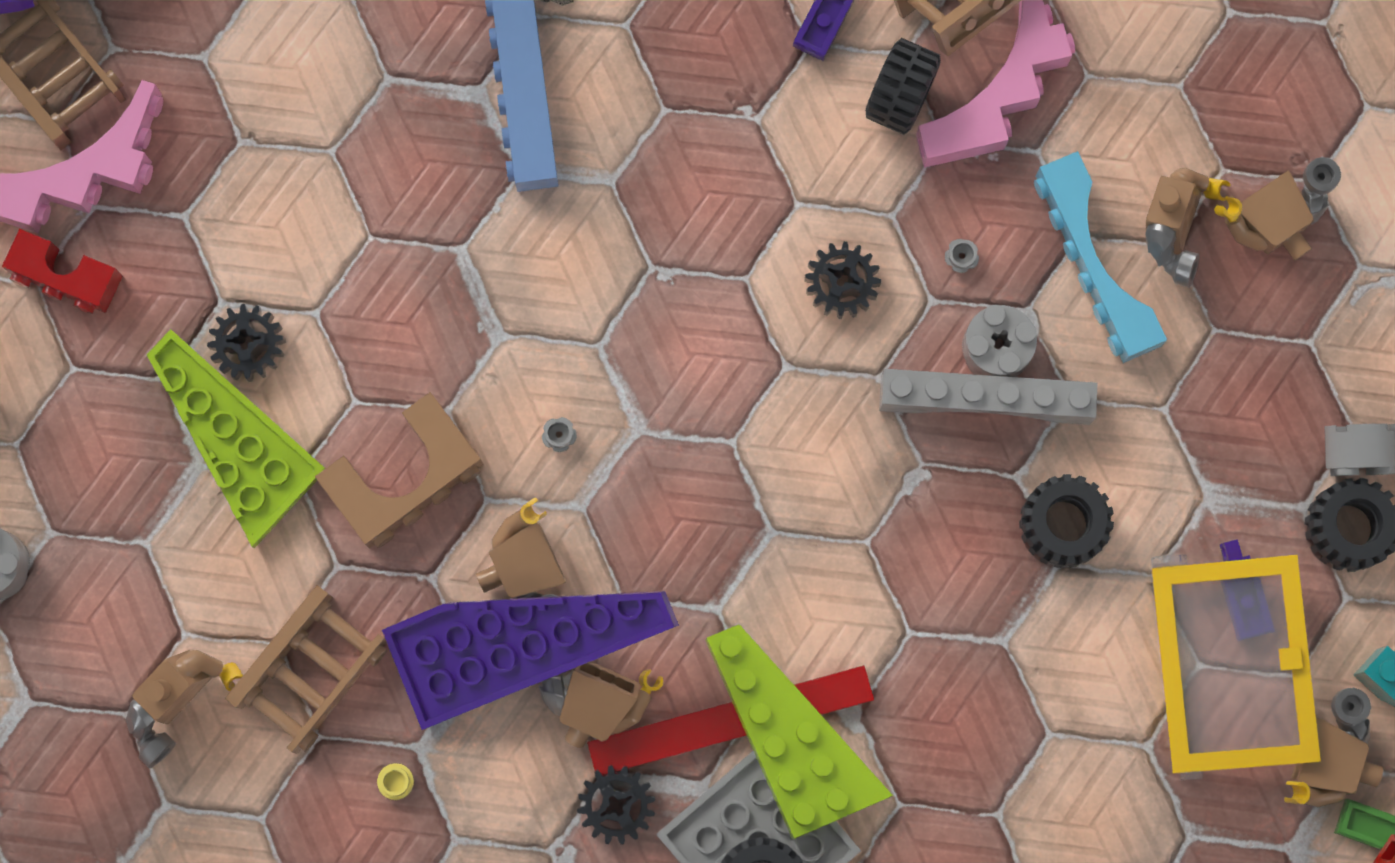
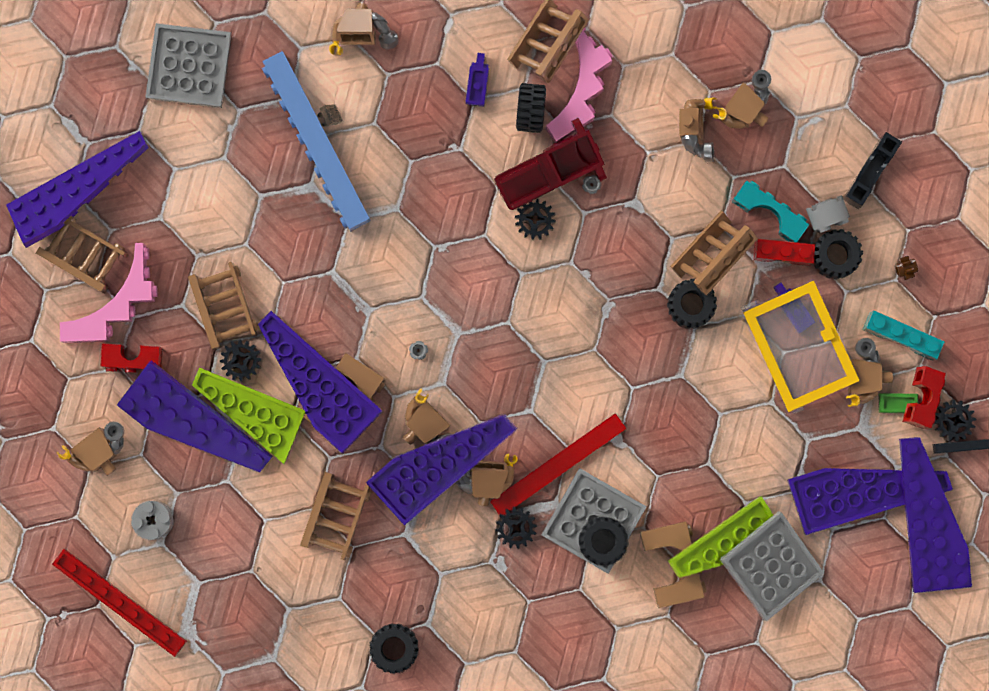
camera: 20 degrees left, 5 degrees up
medium nougat torso [126,650,243,769] -> none
light yellow plate [377,763,414,800] -> none
lime wing [705,624,893,840] -> none
light grey arch [879,369,1098,425] -> none
light grey brick [962,305,1037,377] -> none
medium azure arch [1034,151,1167,363] -> none
none -> dark purple wing [117,360,273,472]
none -> medium nougat fence [188,262,259,350]
none -> dark purple wing [258,311,382,454]
none -> dark red piece [494,118,607,210]
none -> medium nougat fence [670,210,758,295]
none -> teal arch [731,181,809,243]
none -> red arch [753,239,815,266]

